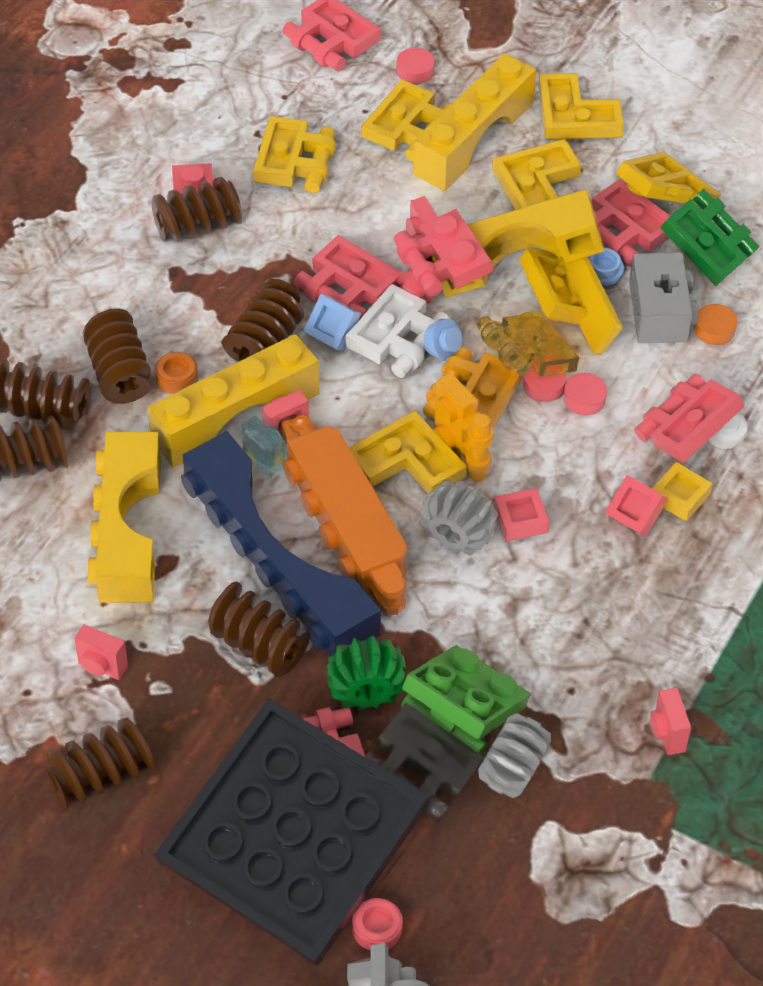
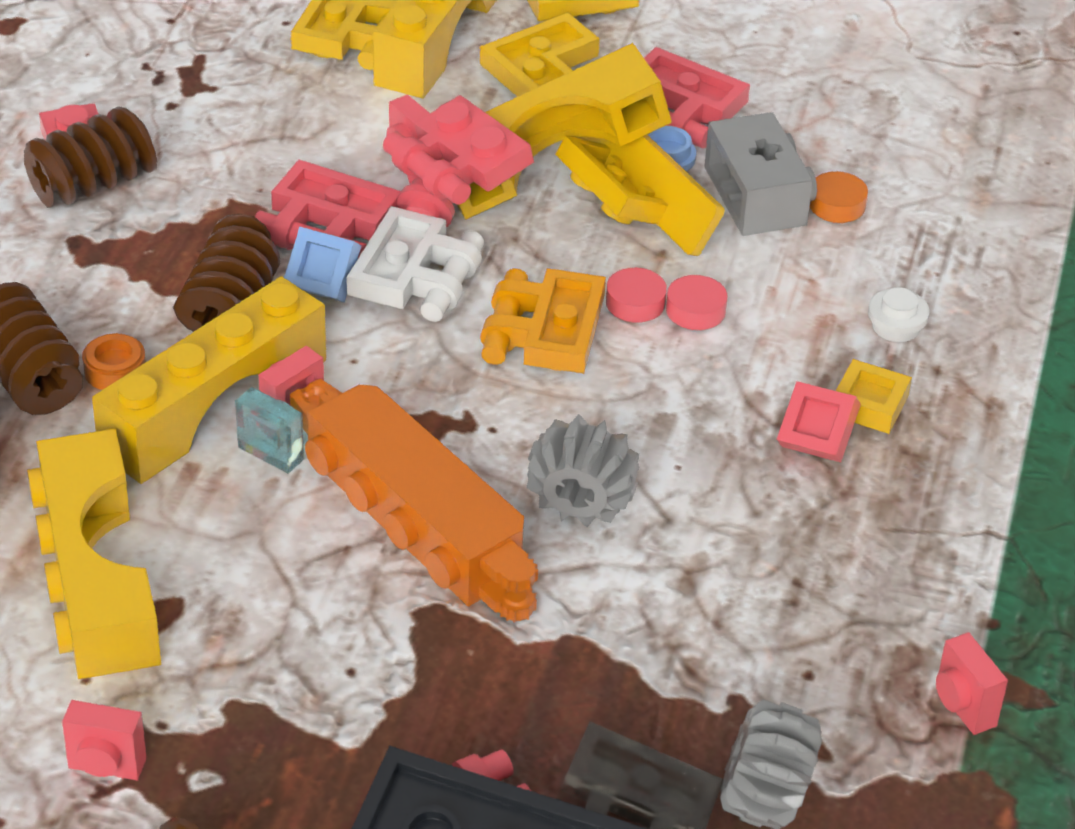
camera: 15 degrees left, 10 degrees down
dark blue arch [181,431,381,656] -> none
reddish brown piece [208,581,311,676] -> none
yellow plate [253,116,336,193] -> none
green gear [326,635,406,712] -> none
yellow plate [349,410,467,494] -> none
bright green plate [401,645,531,759] -> none
light blue plate [424,318,463,361] -> none
light orange plate [433,372,494,482] -> none
clear yellow plate [477,312,580,377] -> none
coral plate [493,488,550,542] -> none
yellow wing [616,151,721,204] -> none
coral plate [634,373,745,463] -> none
green plate [660,189,760,286] -> none

